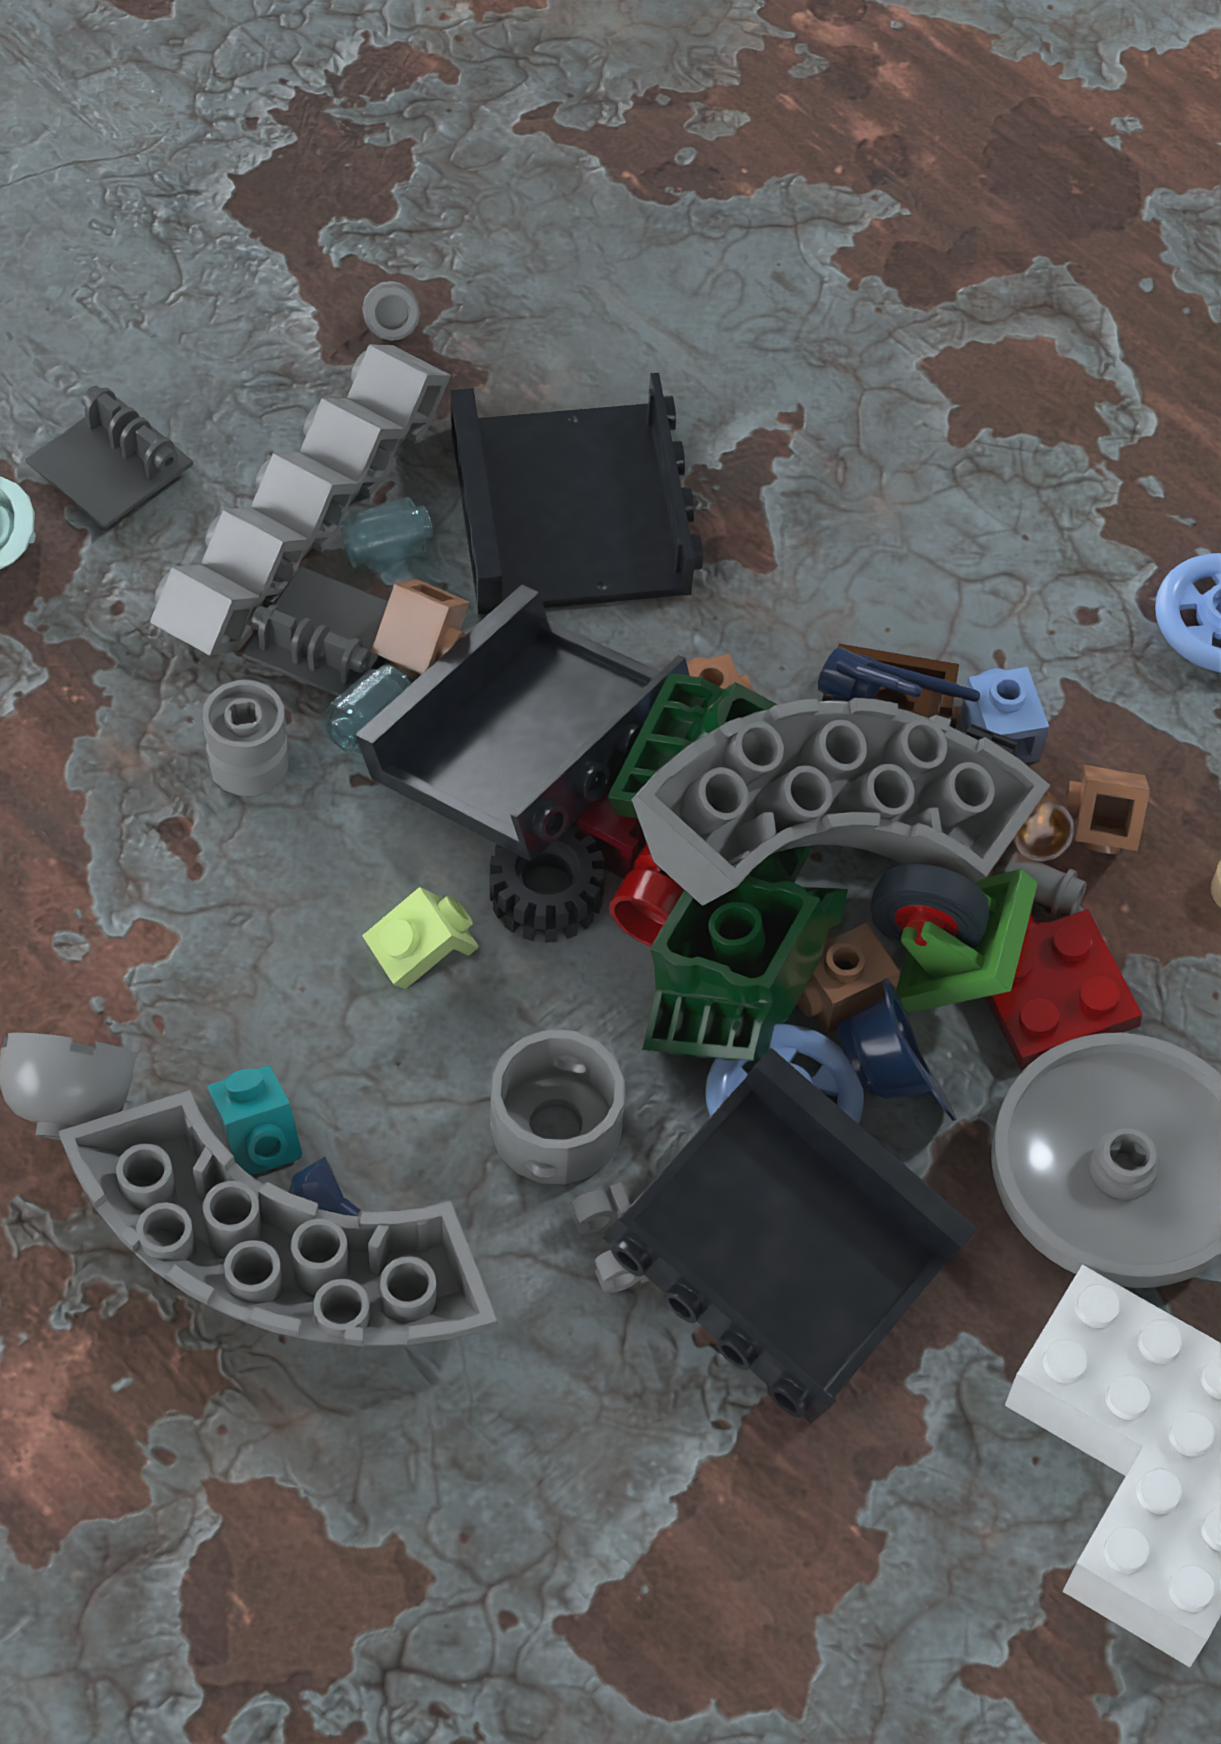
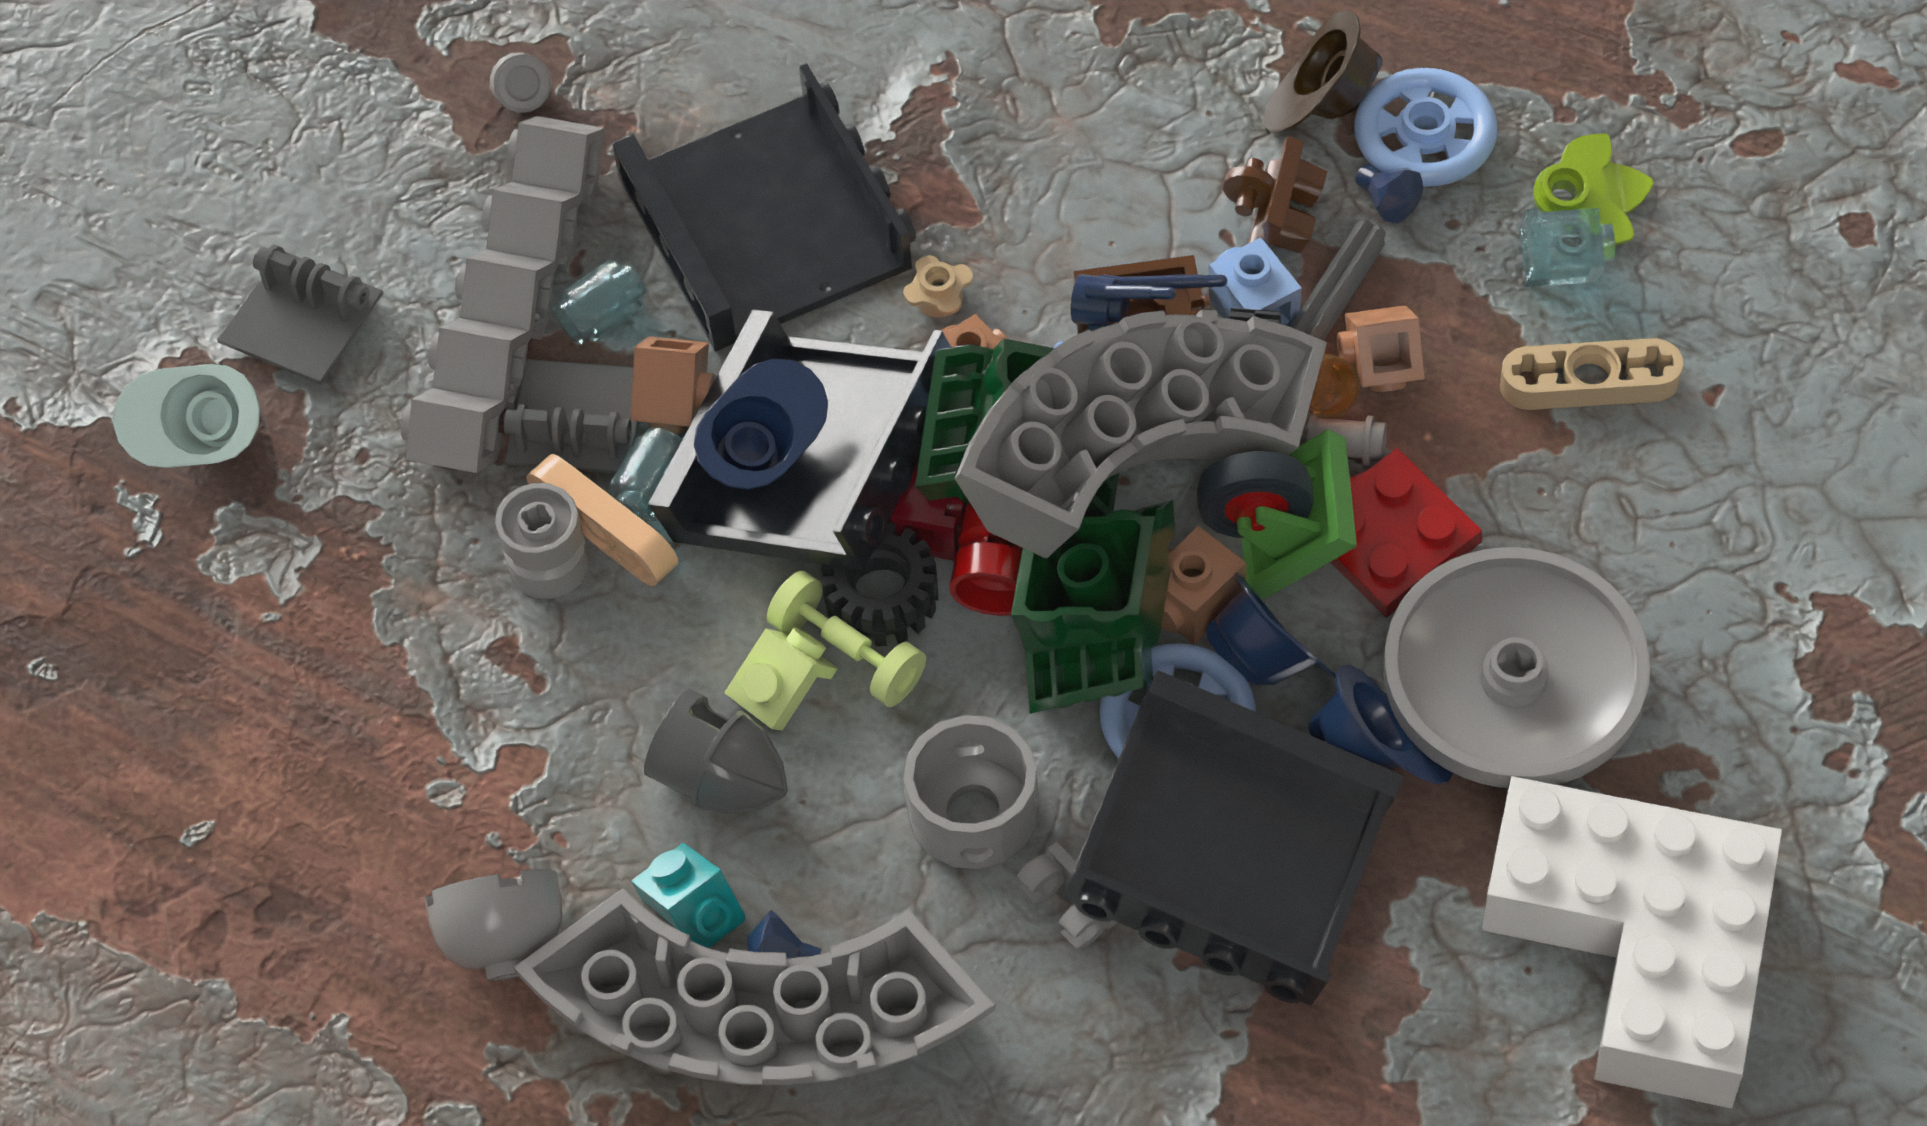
camera: 10 degrees left, 0 degrees up
none -> light nougat beam [526,454,679,587]
none -> dark grey helmet [644,689,788,814]
none -> dark blue piece [693,359,829,490]
none -> yellowish green wheel [767,571,926,707]
none -> tan plate [903,256,973,317]
none -> reddish brown hips [1223,136,1328,253]
none -> dark brown piece [1264,11,1383,133]
none -> dark grey axle [1290,220,1385,341]
none -> dark blue piece [1308,665,1453,785]
none -> dark blue rock [1356,164,1423,223]

